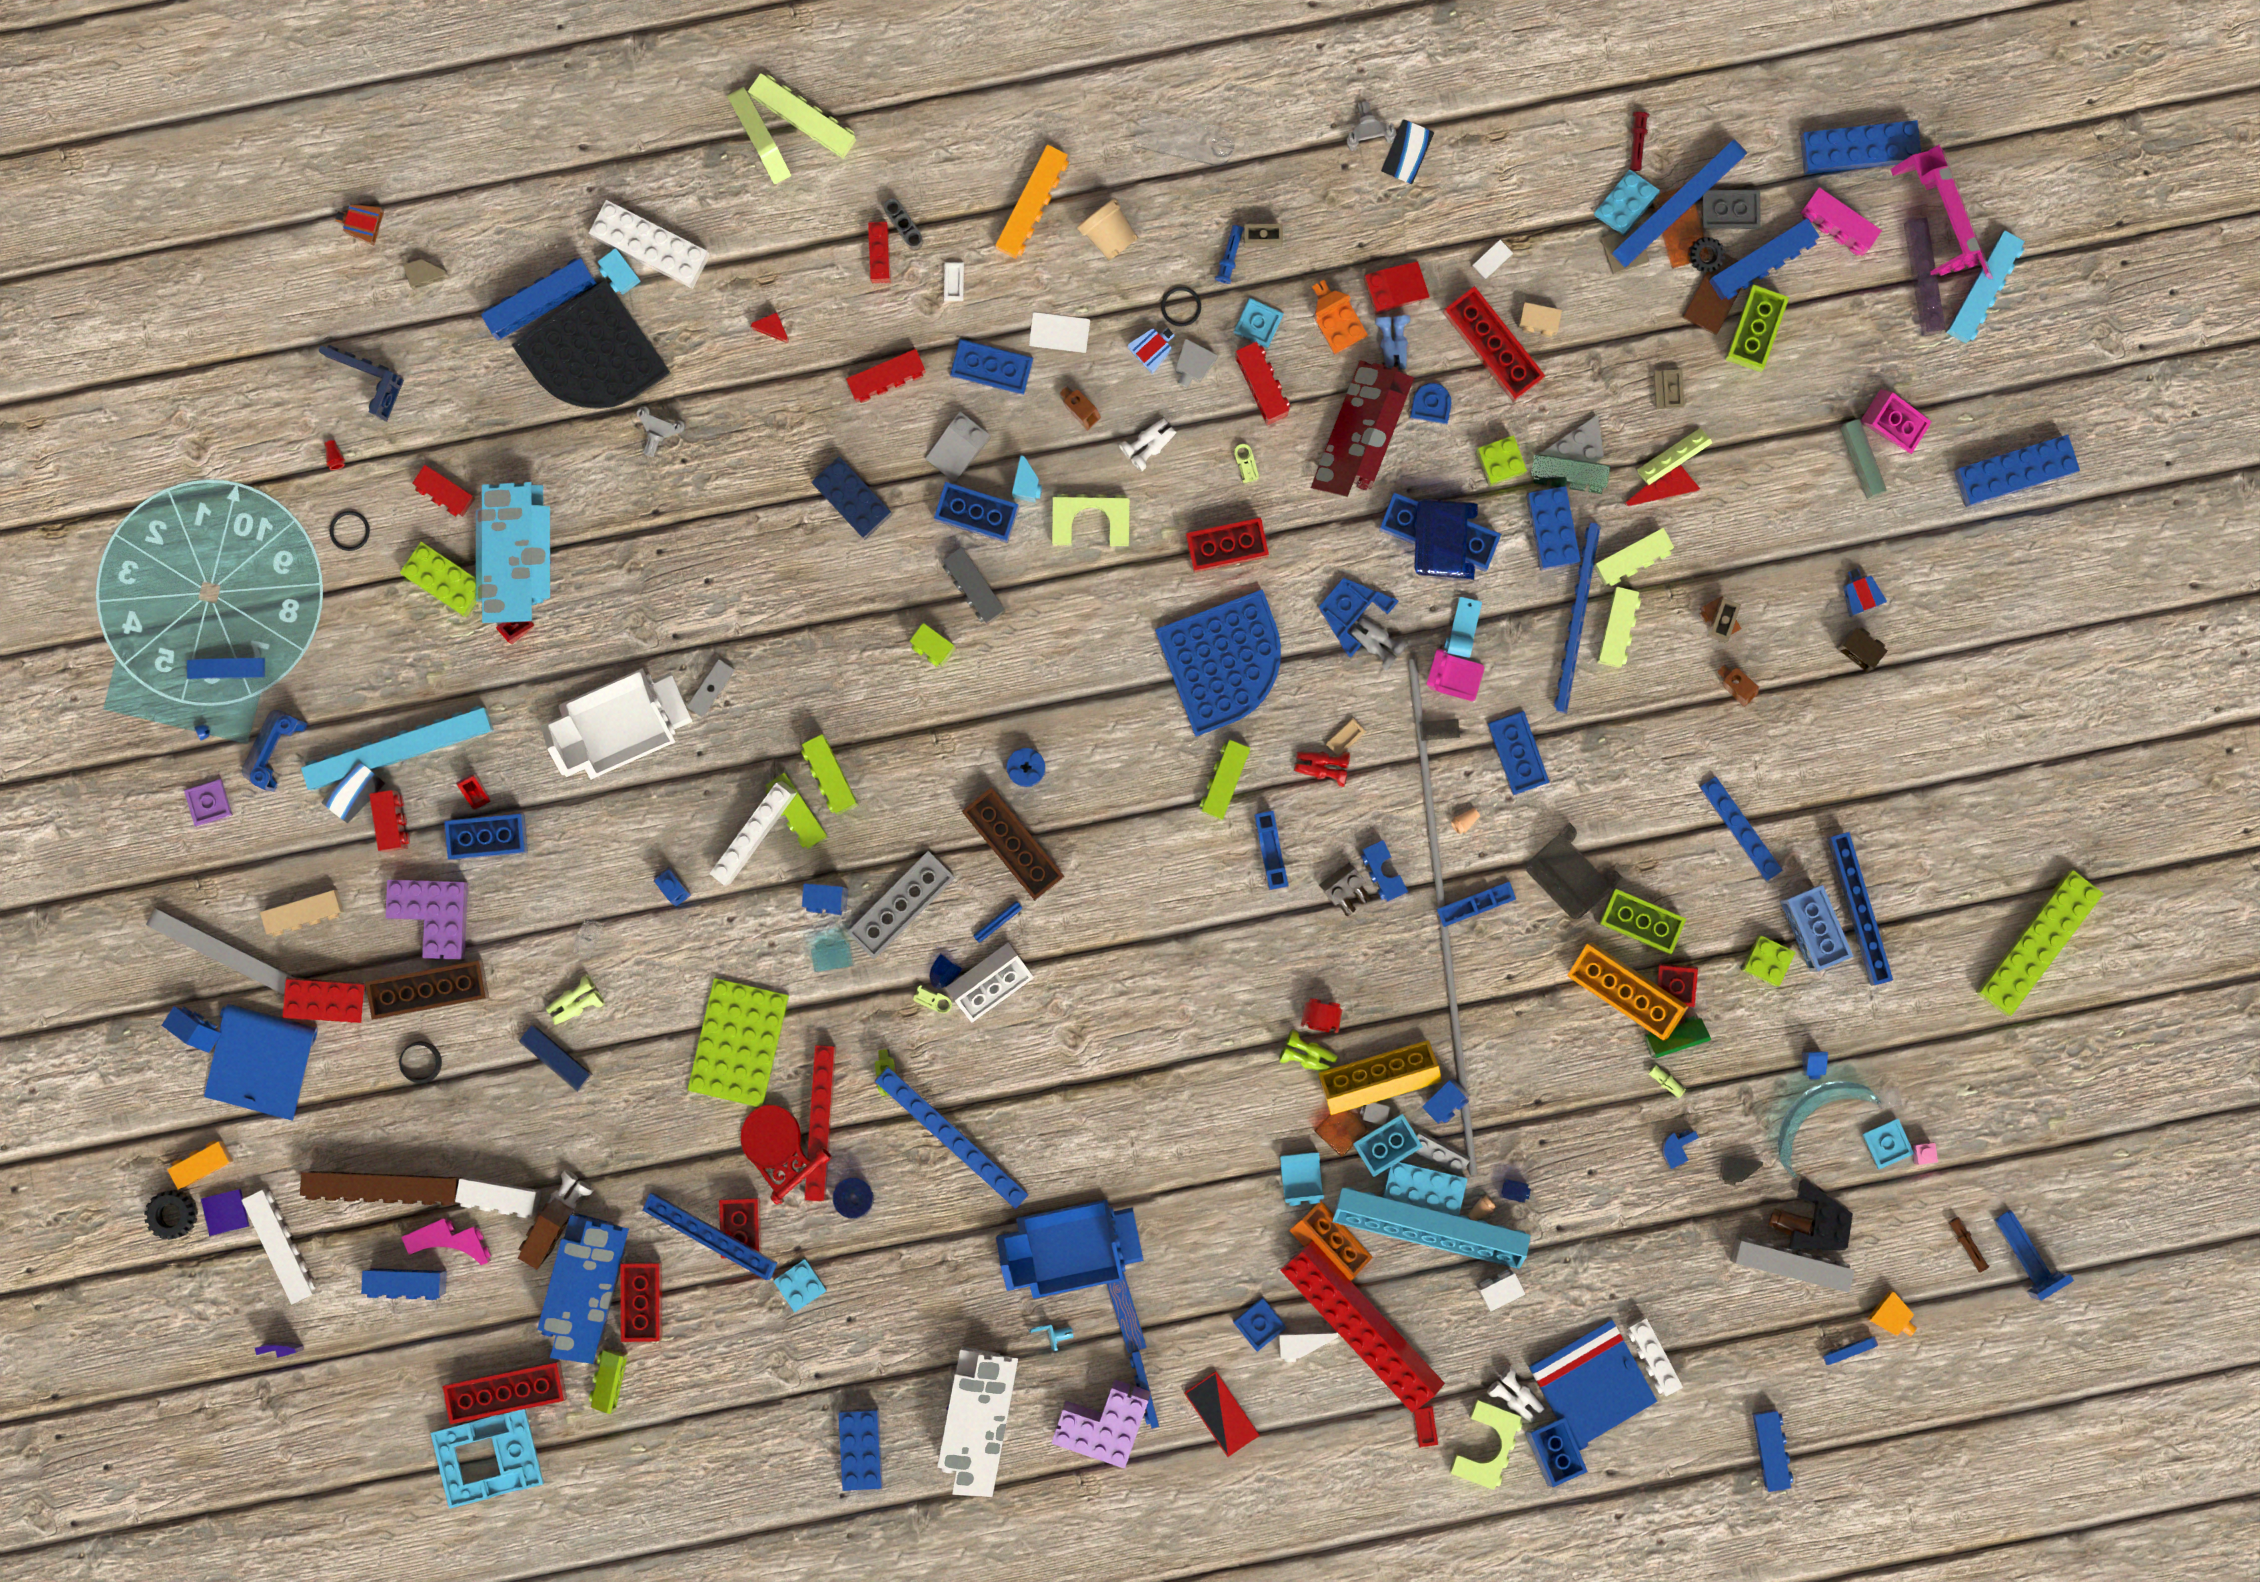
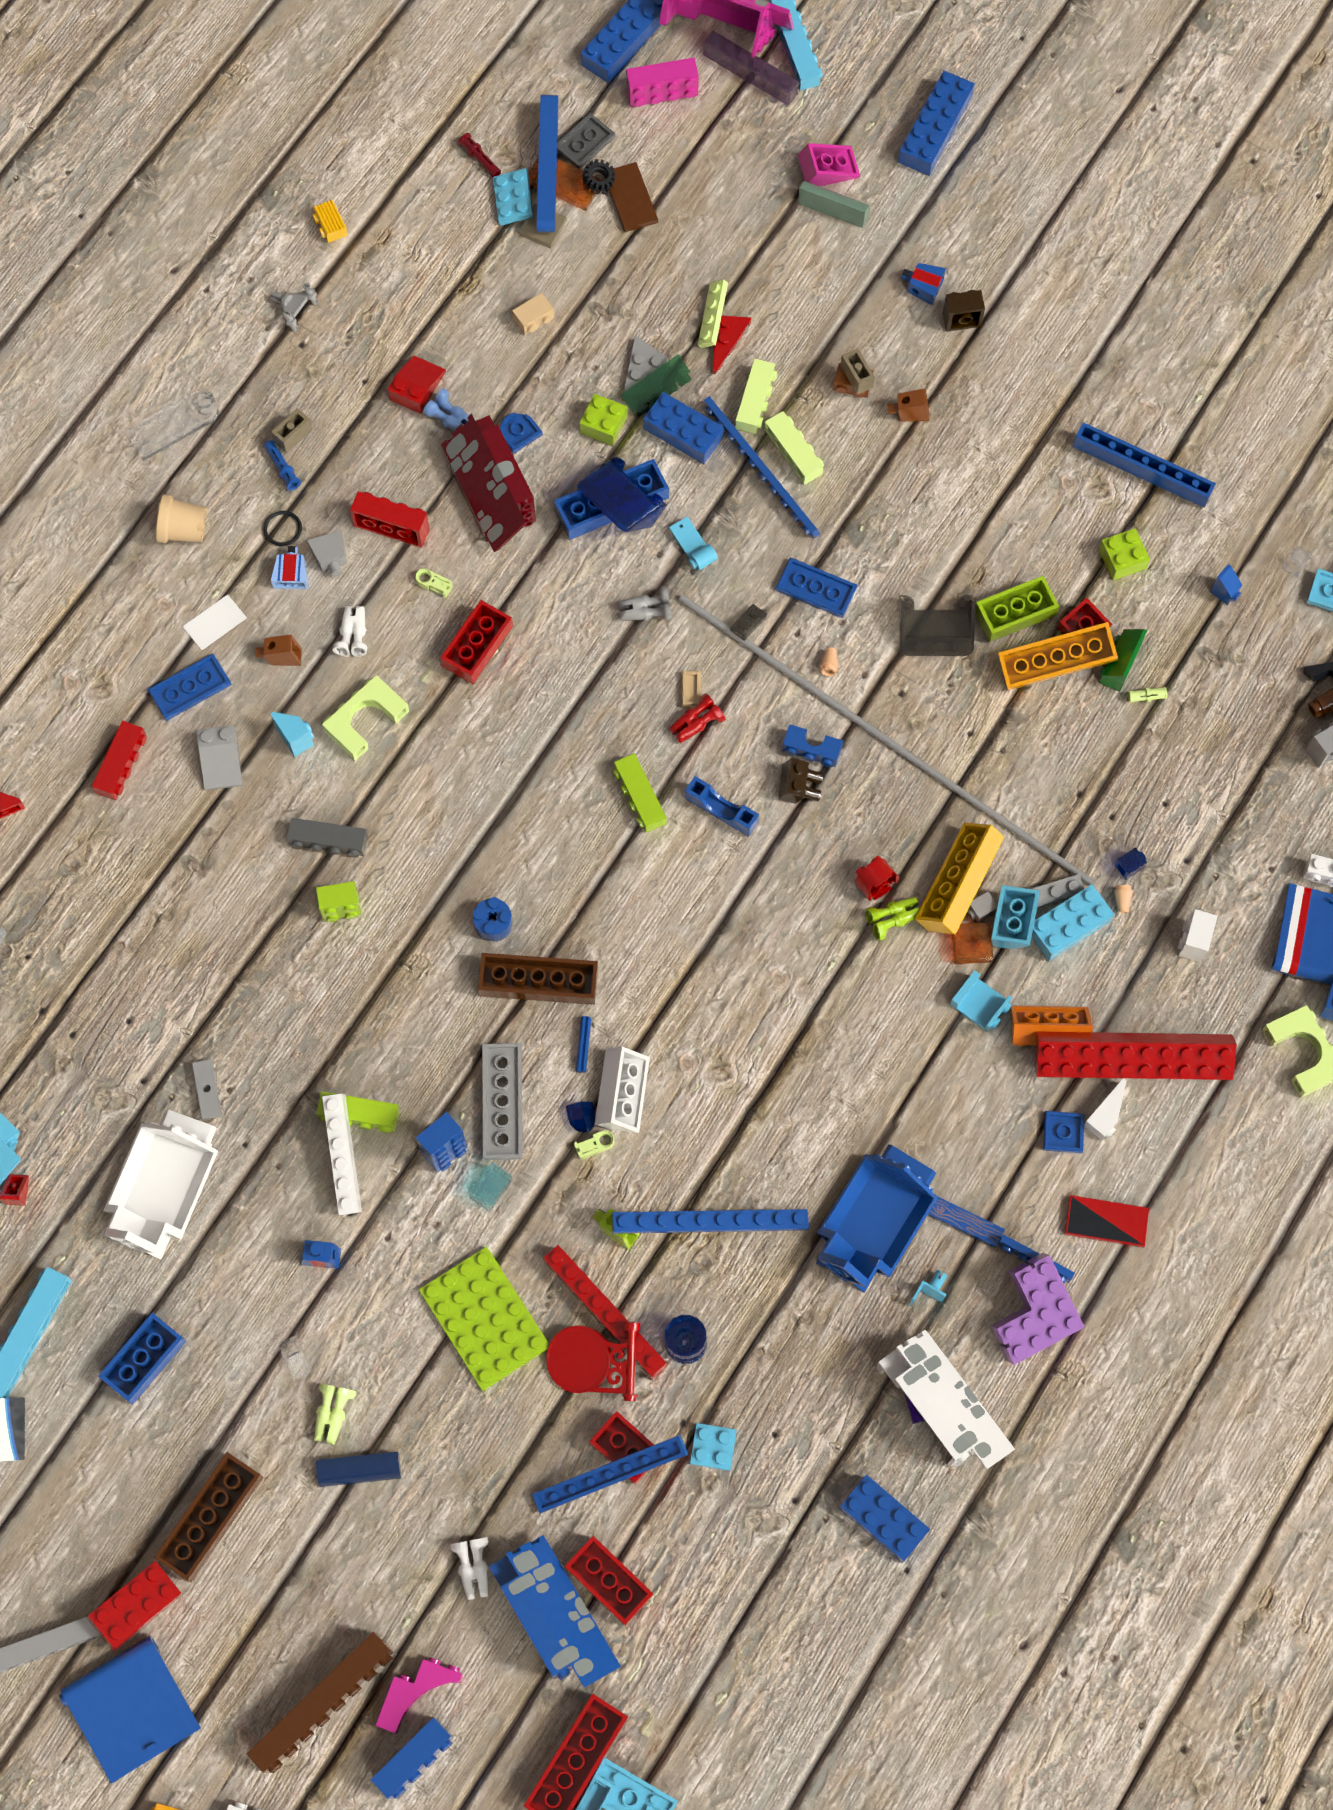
camera: 50 degrees left, 15 degrees down
blue brick [161,1006,222,1053] -> none
tan brick [260,890,344,937] -> none
red brick [369,790,410,852] -> none
medium lavender piece [386,880,468,960] -> none
black tyre [399,1041,442,1084] -> none
white brick [455,1177,542,1218] -> none
red slope [456,774,491,810] -> none
reddish brown brick [518,1198,574,1270] -> none
lime slope [589,1349,628,1414] -> none
lime brick [801,734,859,815] -> none
dark blue brick [811,456,892,541] -> none
red brick [868,222,891,284] -> none
dark grey beam [884,198,923,250] -> none
blue brick [934,482,1019,543] -> none
white tile [944,262,964,301] -> none
light orange brick [995,144,1069,259] -> none
blue plate [1155,589,1281,737] -> none
medium azure tile [1233,298,1284,349] -> none
orange plate [1312,280,1368,355] -> none
blue wing [1318,578,1399,658] -> none
medium azure brick [1332,1187,1531,1269] -> none
sticker [1381,120,1434,184] -> none
red tile [1414,1406,1438,1448] -> none
blue brick [1422,1079,1470,1124] -> none
dark pink piece [1427,648,1485,702] -> none
blue slope [1437,881,1516,927] -> none
red brick [1443,286,1545,403] -> none
white tile [1472,240,1513,280] -> none
white piece [1487,1366,1545,1423] -> none
dark tan plate [1654,369,1684,410] -> none
blue brick [1662,1129,1699,1169] -> none
blue plate [1699,776,1783,882] -> none
blue brick [1709,218,1820,300] -> none
clear smoke slope [1719,1156,1763,1185] -> none
lime brick [1725,285,1789,373] -> none
clear light blue windscreen [1778,1081,1881,1179] -> none
medium blue brick [1780,885,1854,972] -> none
lime brick [1976,870,2104,1016] -> none
none -> yellow brick [312,199,348,243]

